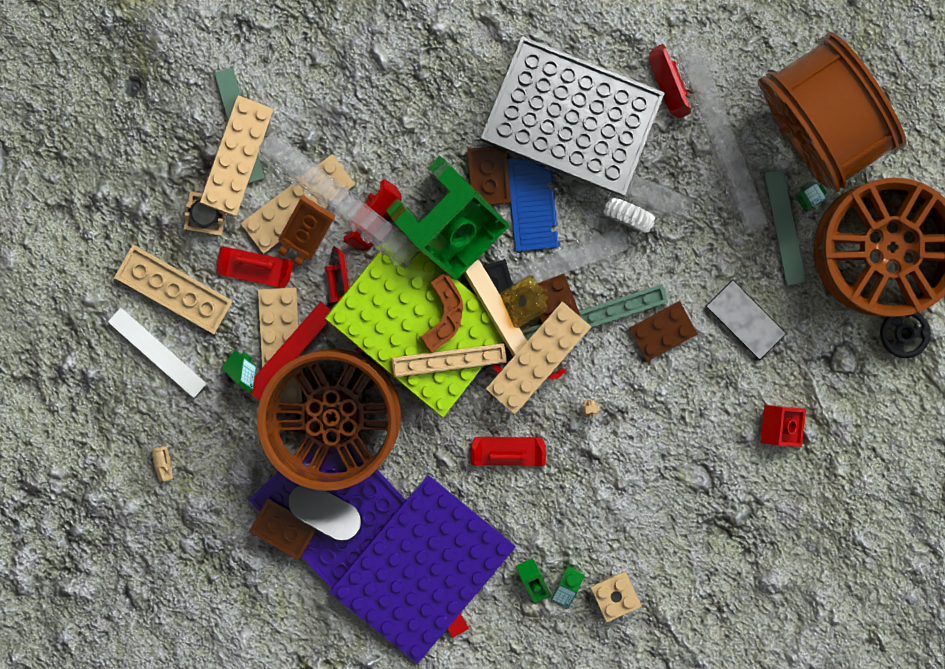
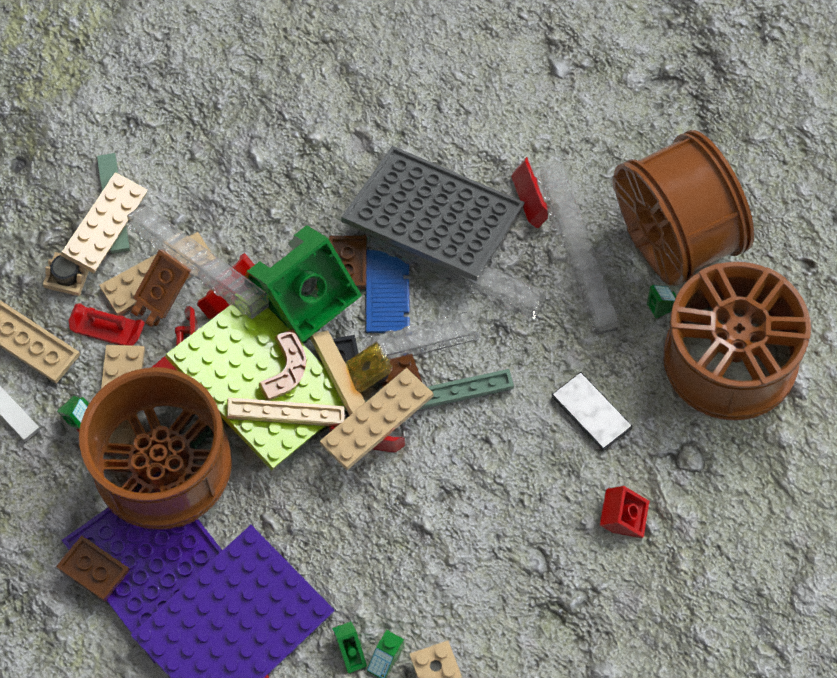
camera: 10 degrees right, 25 degrees down
dark grey tile [288,485,361,541] -> none
red piece [471,437,546,466] -> none
tan hinge [581,399,599,418] -> none
white gear [603,197,655,233] -> none
reddish brown plate [629,301,698,362] -> none
sand green tile [764,169,806,286] -> none
black wheel [880,312,931,358] -> none

